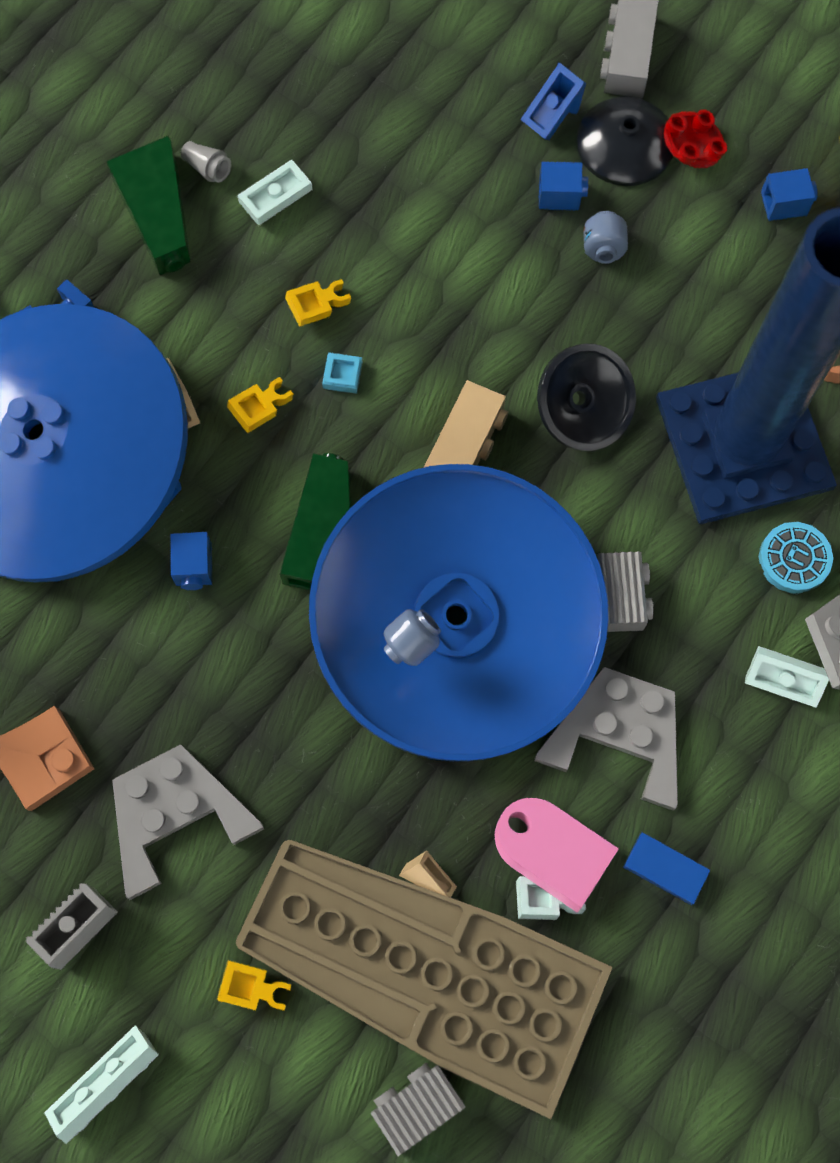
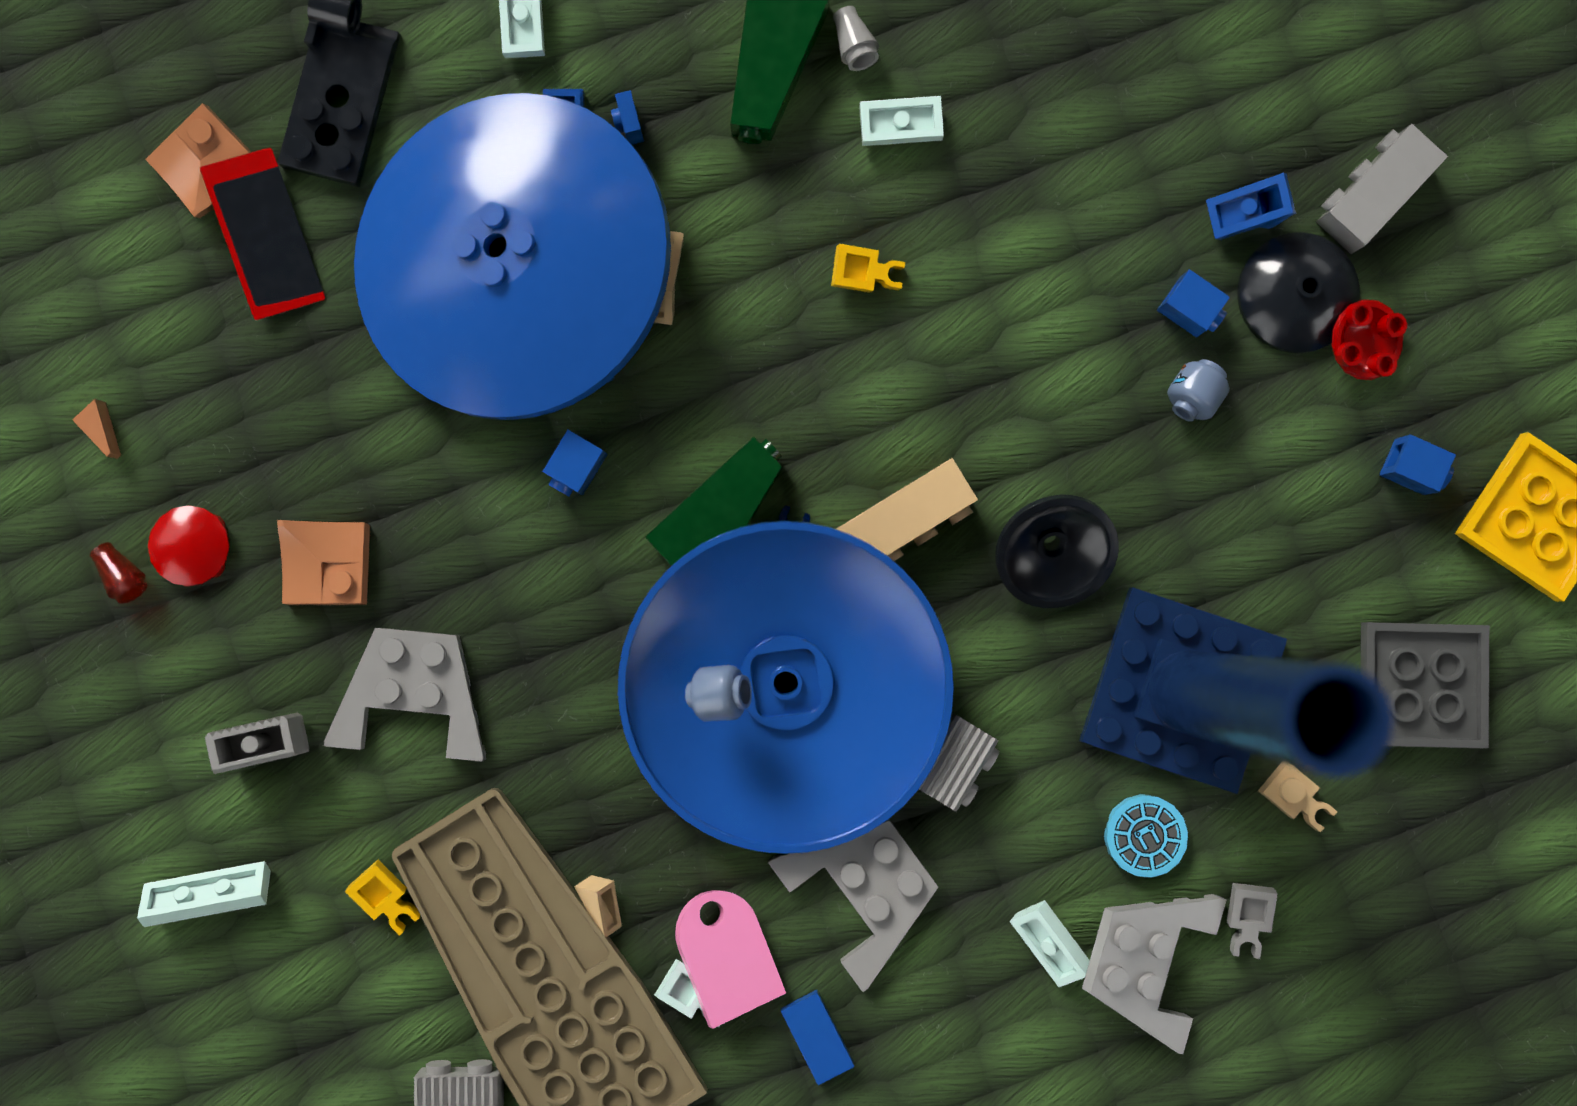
camera: 30 degrees right, 15 degrees up
yellow plate [227,377,293,433] -> none
medium azure tile [322,352,363,394] -> none

